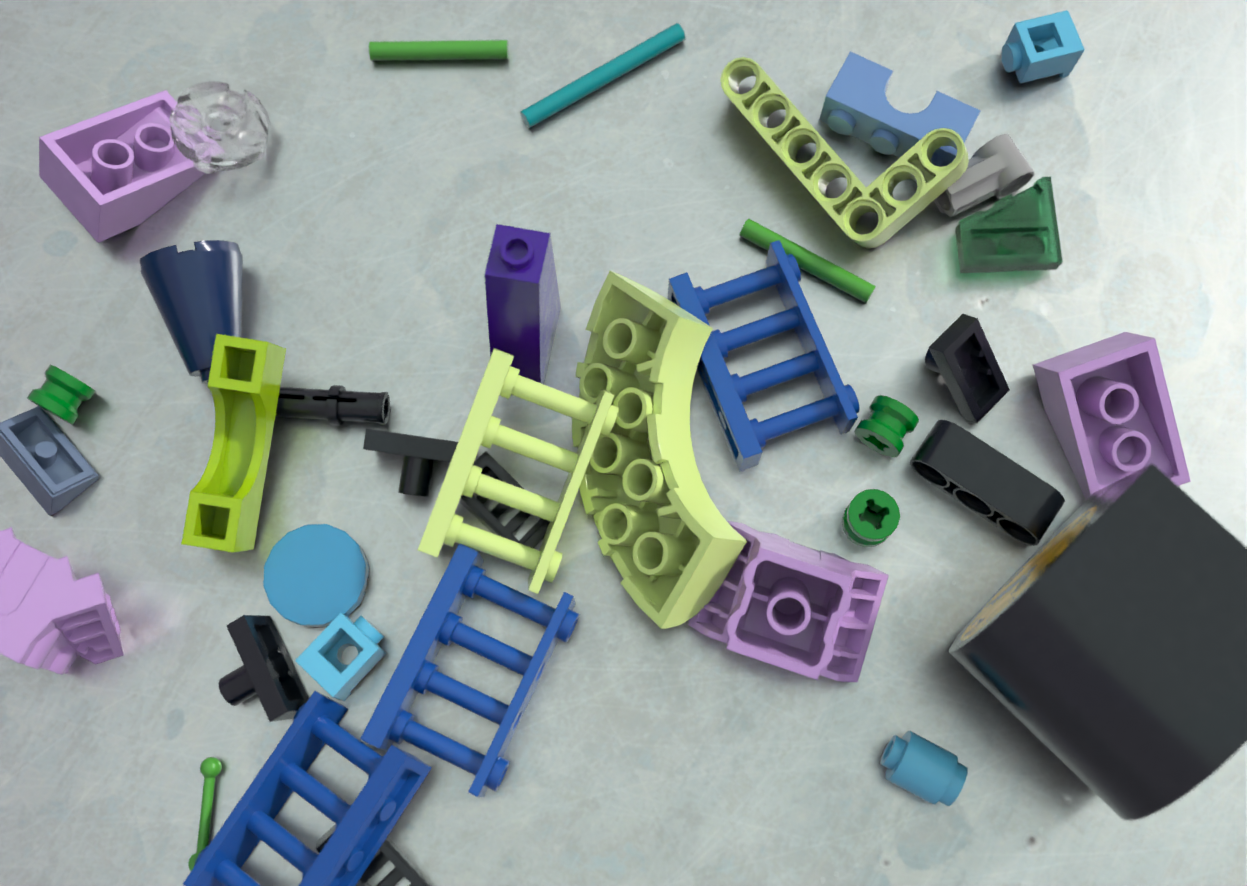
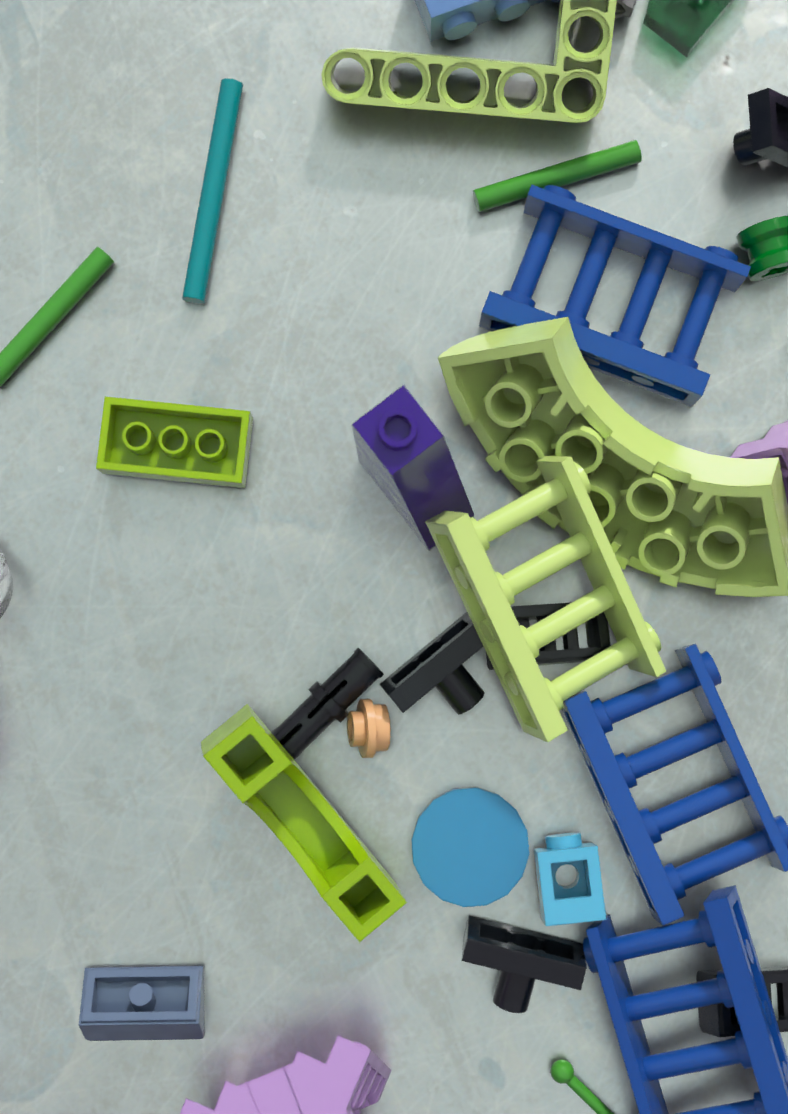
camera: 45 degrees left, 10 degrees up
green wheel [27,364,96,425] -> none
dark blue cone [139,240,243,384] -> none
none -> lime piece [96,397,253,488]
none -> light nougat plate [347,699,390,758]

